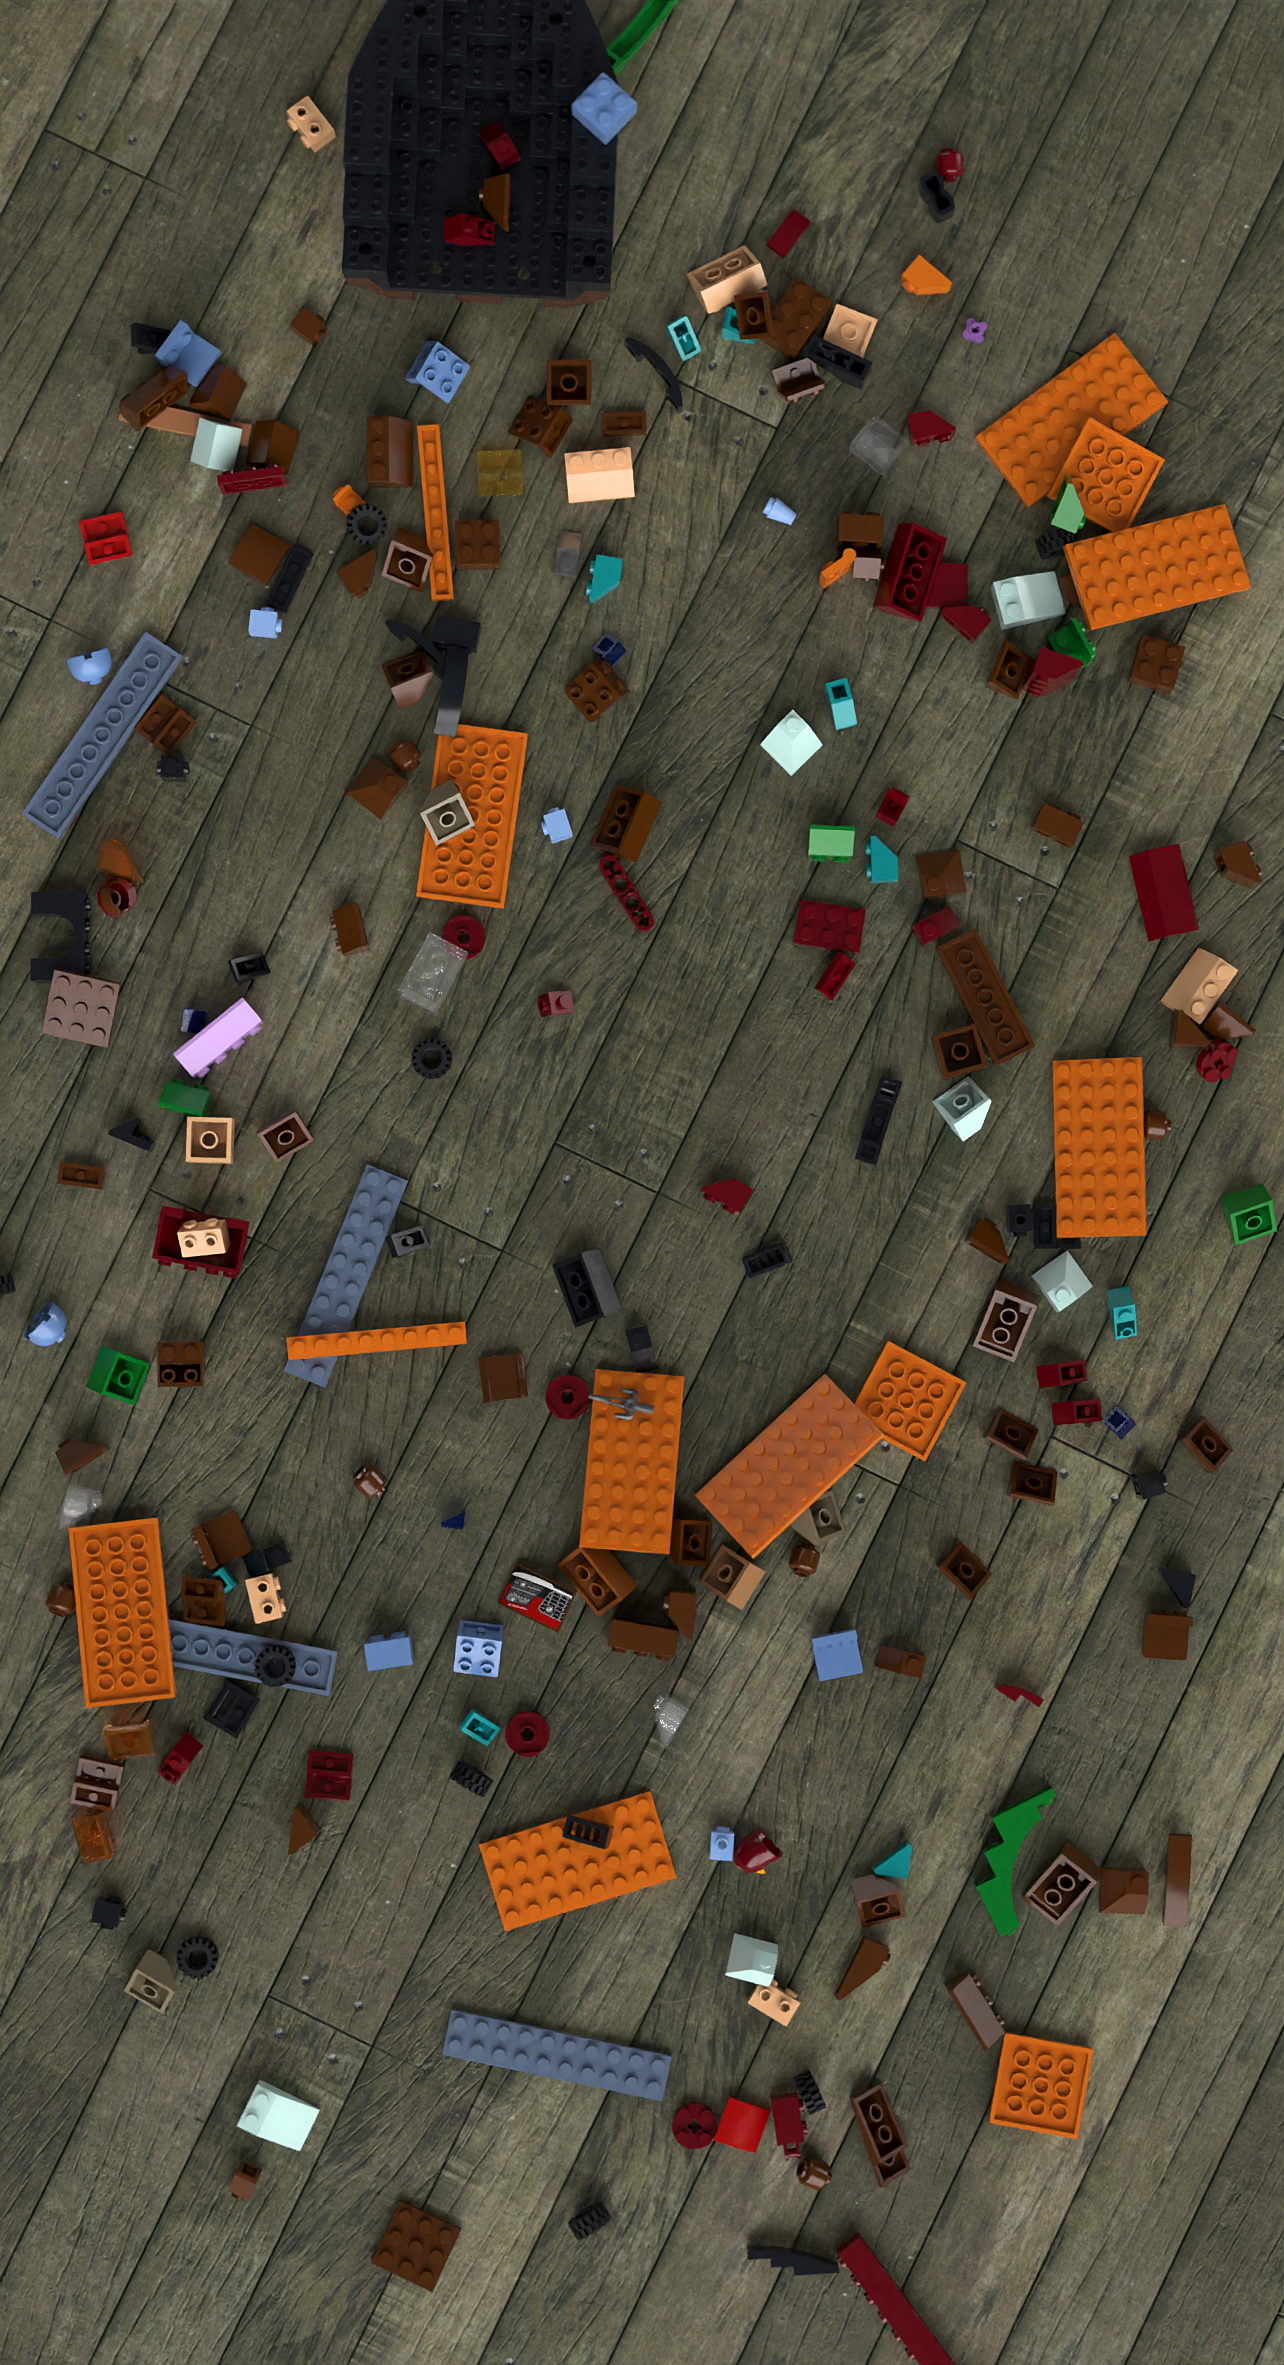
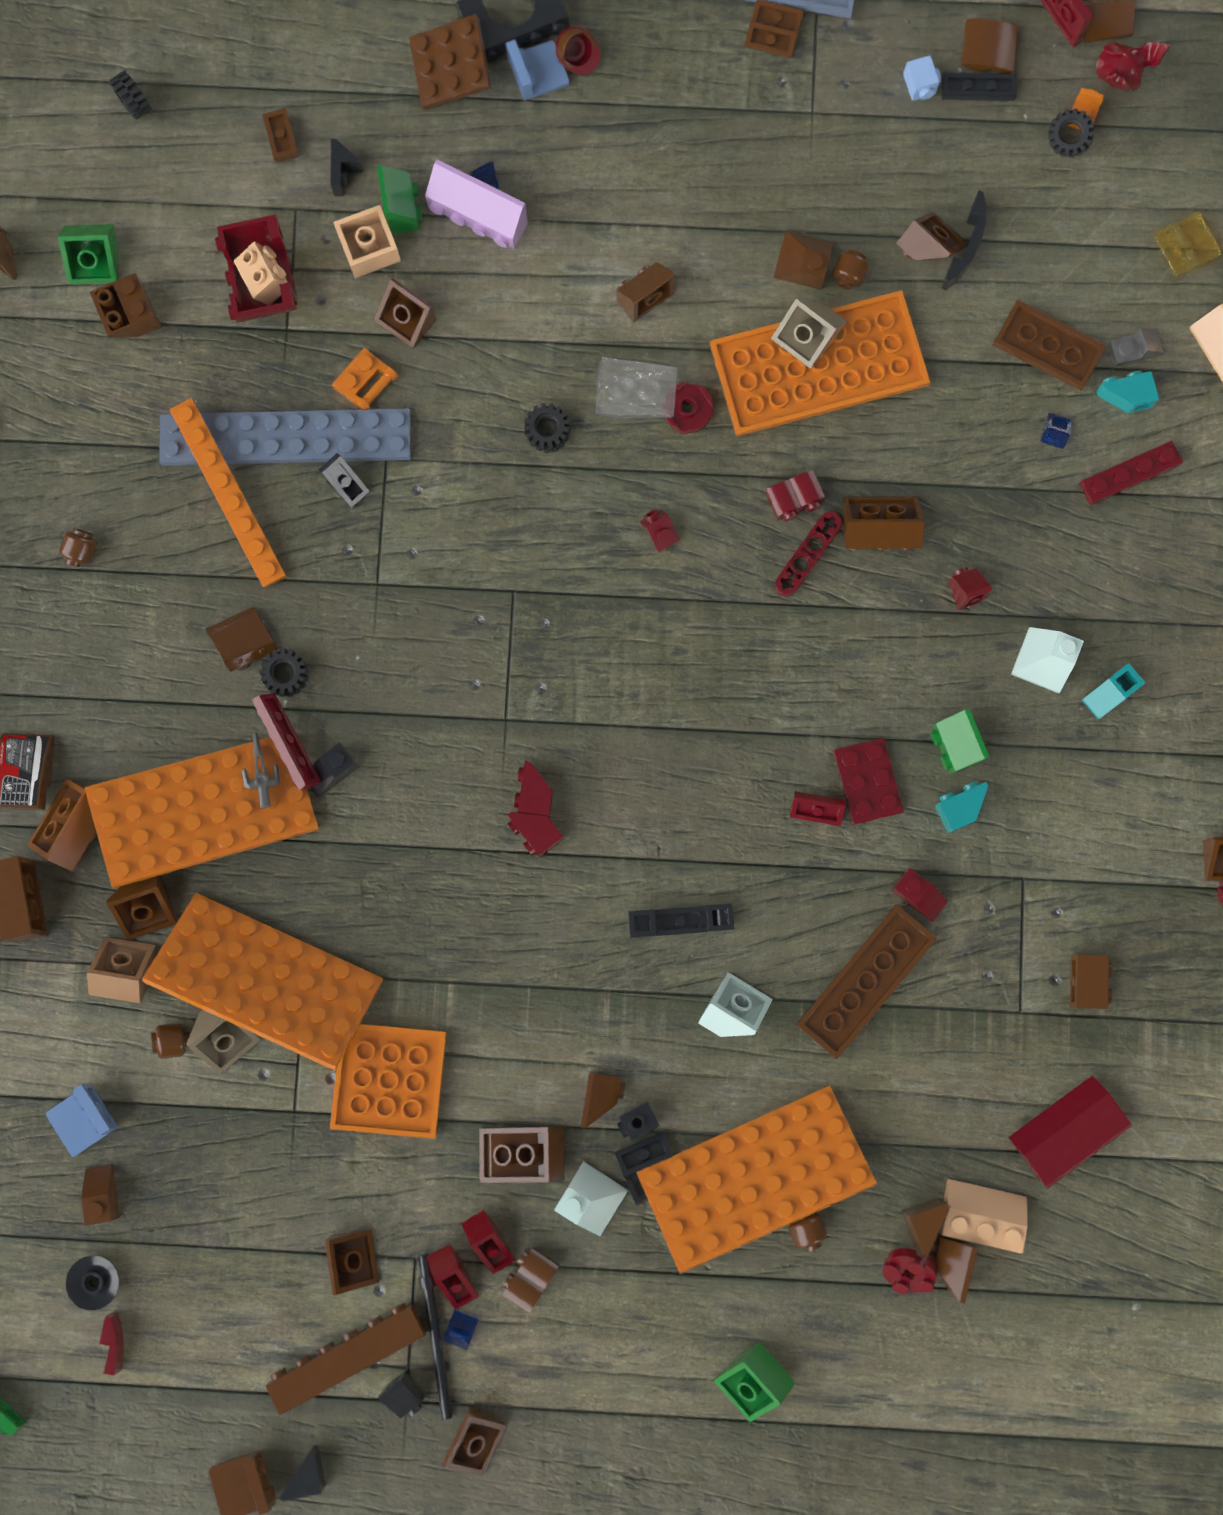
camera: 80 degrees right, 5 degrees down
medium blue cylinder [24,1301,67,1347] -> none
clear orange slope [95,839,145,885] -> none
black brick [157,755,189,782] -> none
black slope [228,952,271,985] -> none
reddish brown slope [337,549,378,599] -> none
reddish brown slope [367,416,413,488] -> none
reddish brown slope [381,527,434,592] -> none
orange plate [417,424,454,602] -> none
black brick [432,615,482,655] -> none
black slope [433,646,469,737] -> none
clear blue slope [441,1512,466,1530] -> none
reddish brown brick [455,520,501,570] -> none
light blue brick [541,807,573,844] -> none
dark red plate [545,1375,590,1420] -> none
black slope [552,1248,622,1328] -> none
reddish brown bracket [565,658,631,723] -> none
reddish brown slope [663,1588,697,1640] -> none
black slope [742,1241,793,1279] -> none
dark red bracket [875,787,910,827] -> none
reddish brown slope [915,849,966,900] -> none
reddish brown brick [930,1024,988,1081] -> none
reddish brown slope [936,1542,992,1600] -> none
reddish brown slope [983,1408,1039,1461] -> none
teal slope [1107,1286,1137,1340] -> none
reddish brown slope [1213,840,1263,889] -> none
none -> black dish [65,1255,120,1311]
none -> dark red plate [252,693,321,790]
none -> black tyre [259,648,309,697]
none -> reddish brown brick [265,1302,428,1416]
none -> orange plate [332,348,398,411]
none -> black bar [418,1253,453,1420]
none -> reddish brown brick [502,1247,560,1313]
none -> medium blue bracket [506,40,569,101]
none -> dark red slope [507,812,564,858]
none -> dark red brick [766,470,825,522]
none -> dark red slope [948,567,992,610]
none -> reddish brown plate [993,300,1106,391]
none -> dark red plate [1079,441,1183,506]
none -> dark red helmet [1096,40,1170,92]

